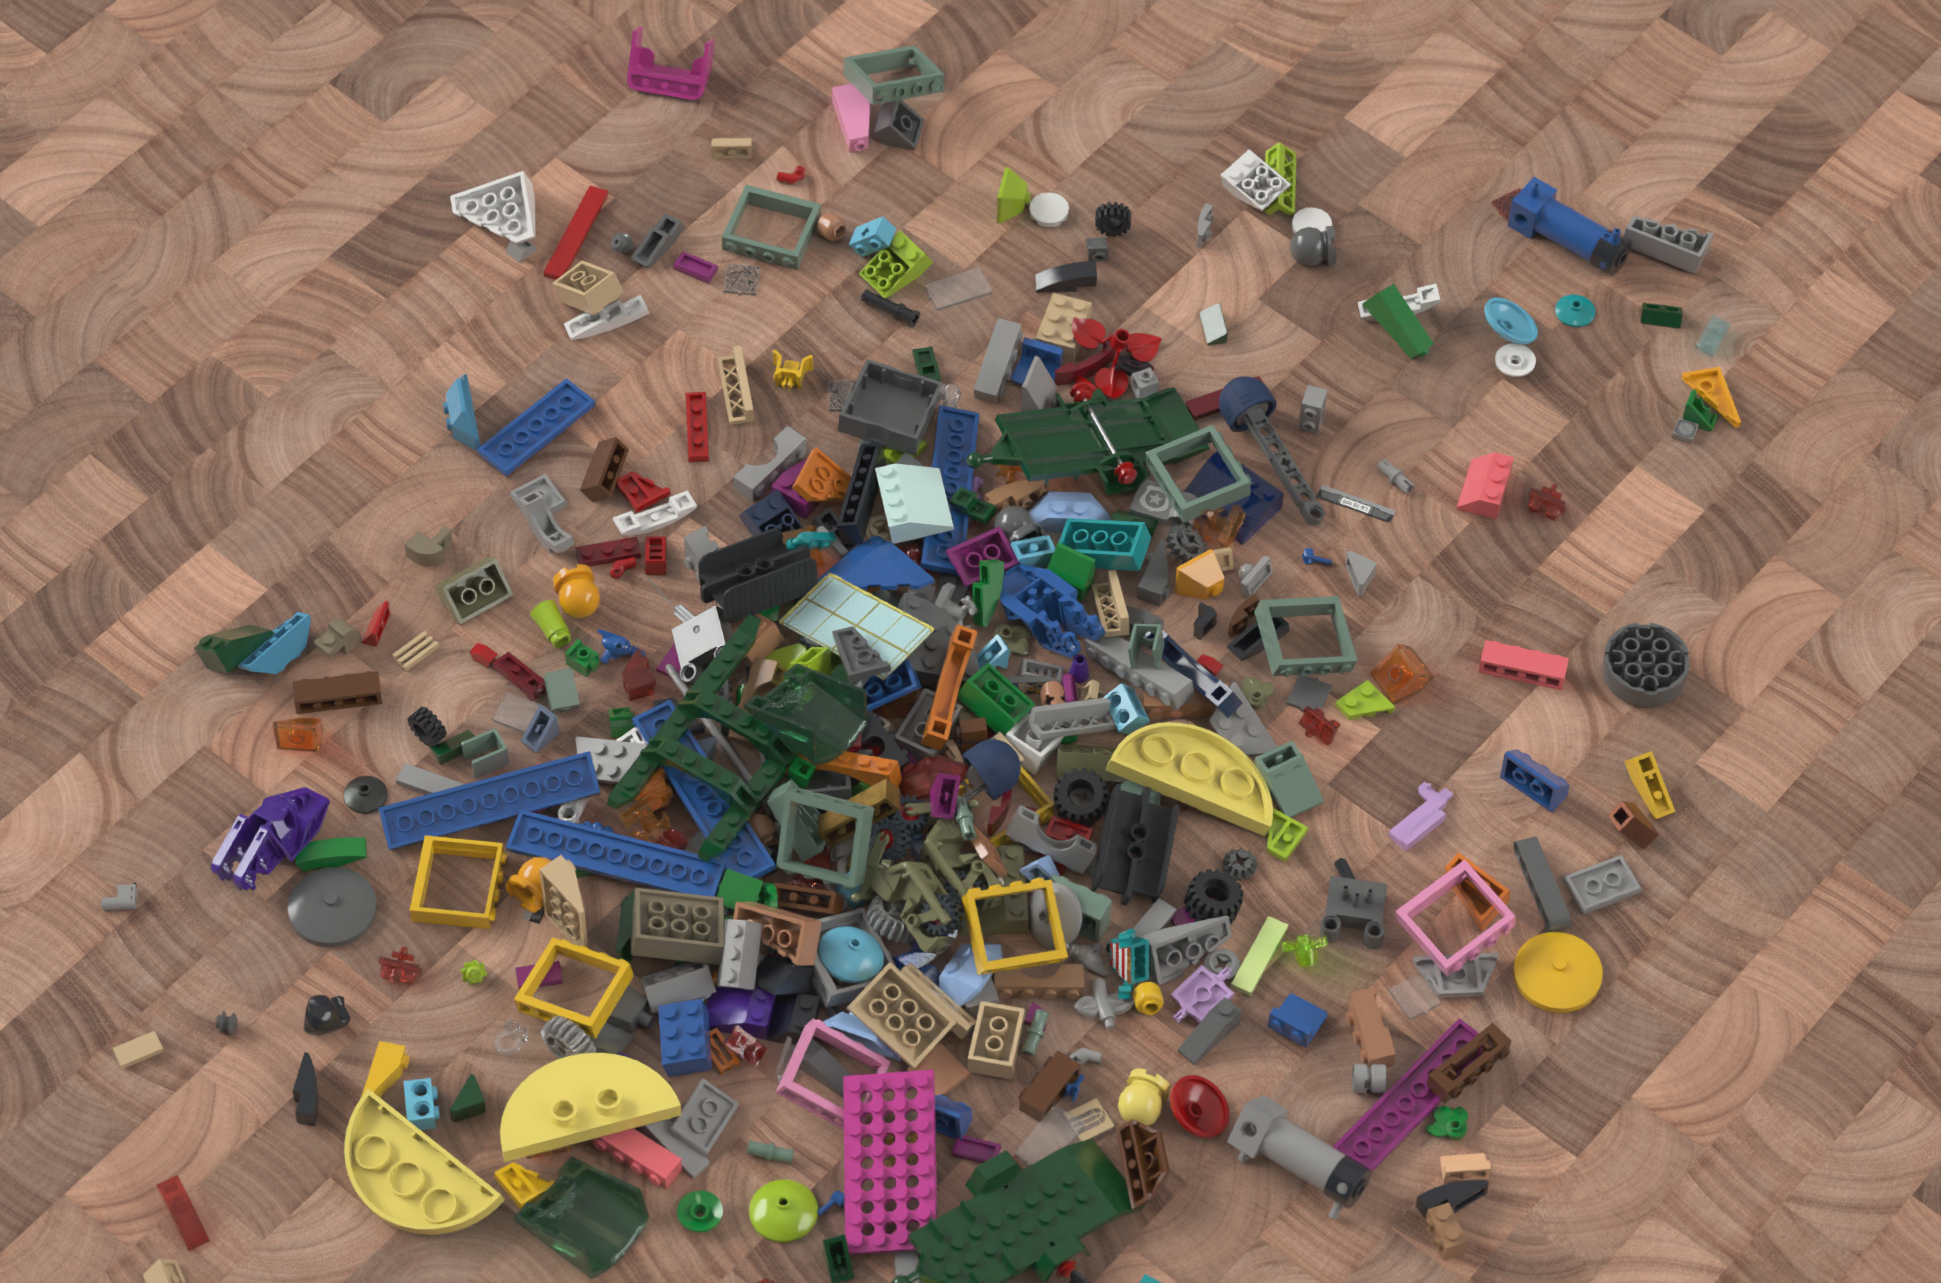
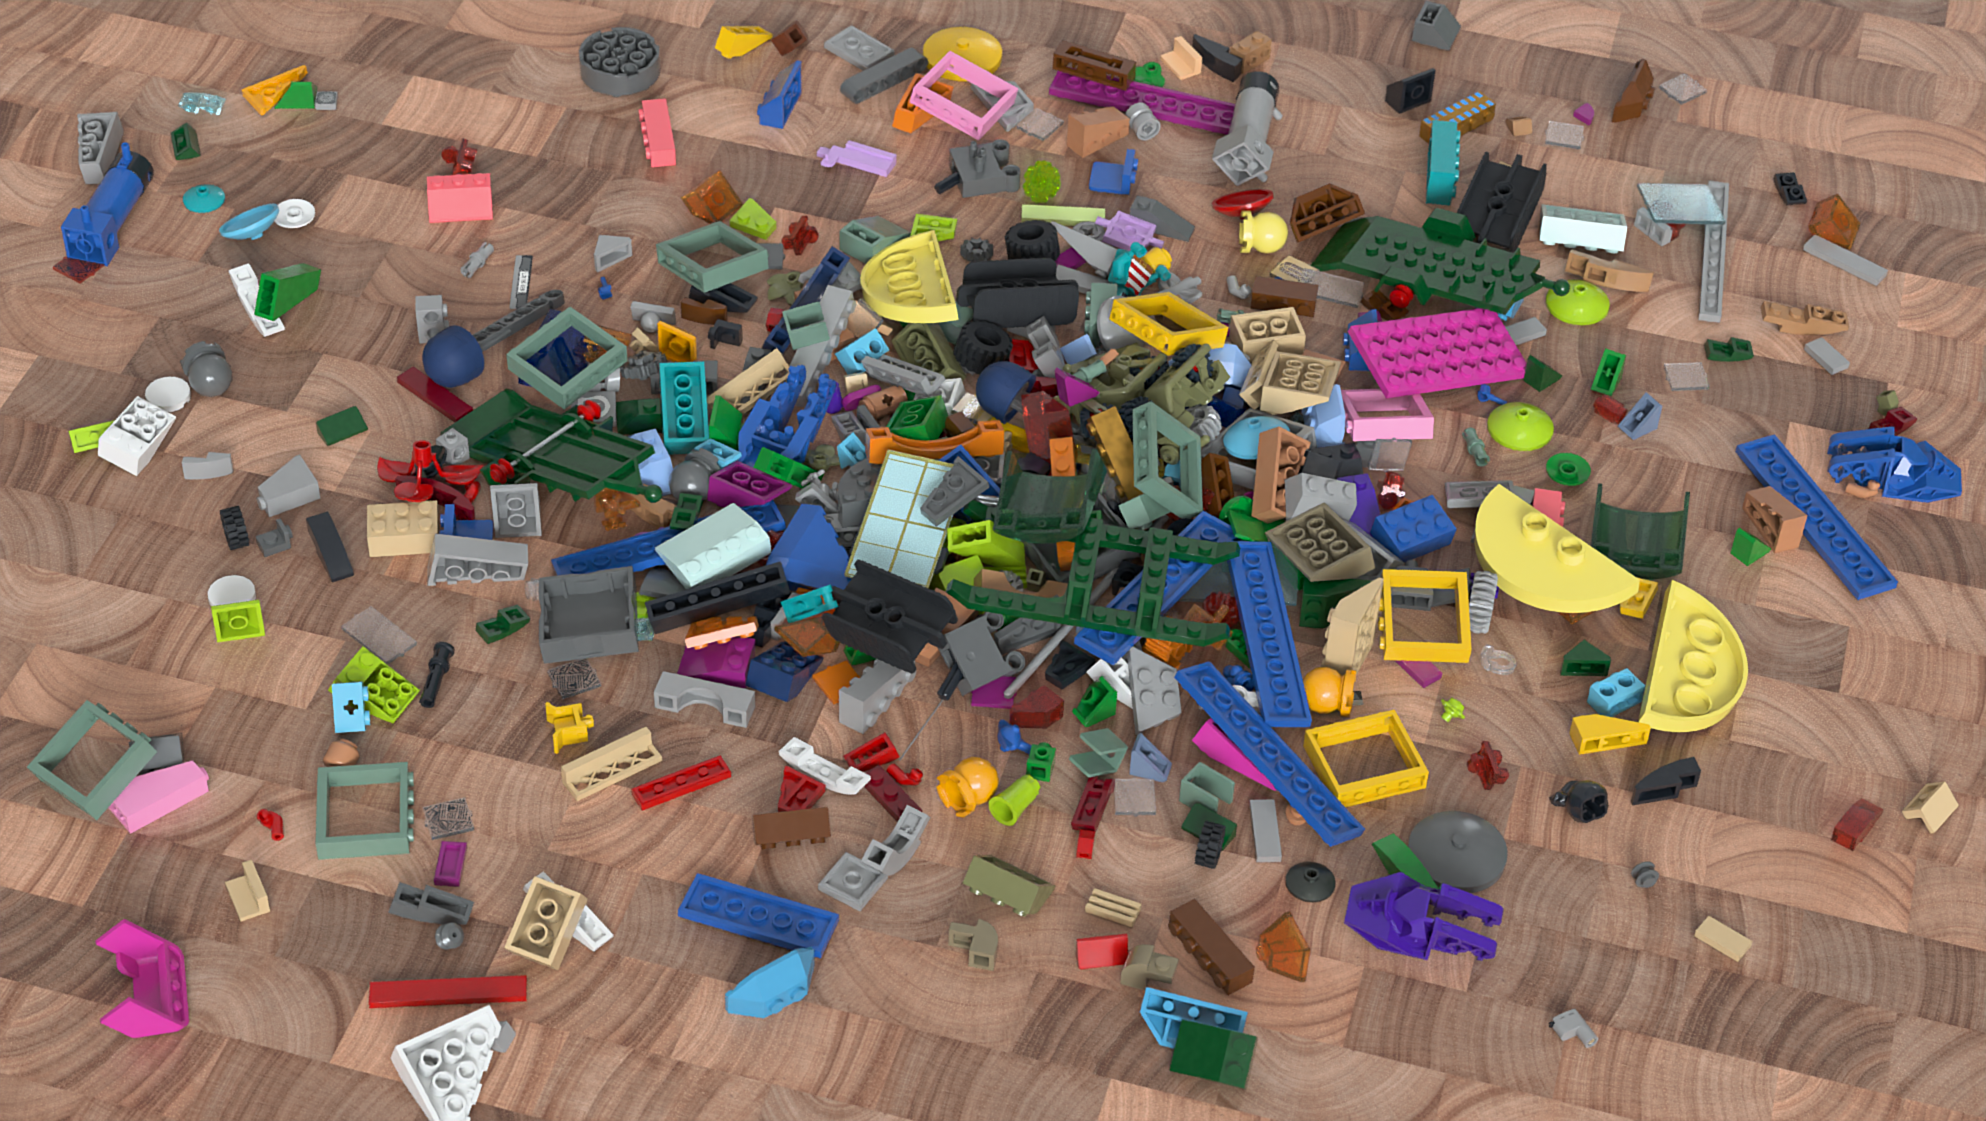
camera: 115 degrees left, 10 degrees down
none -> light grey slope [256,455,320,517]

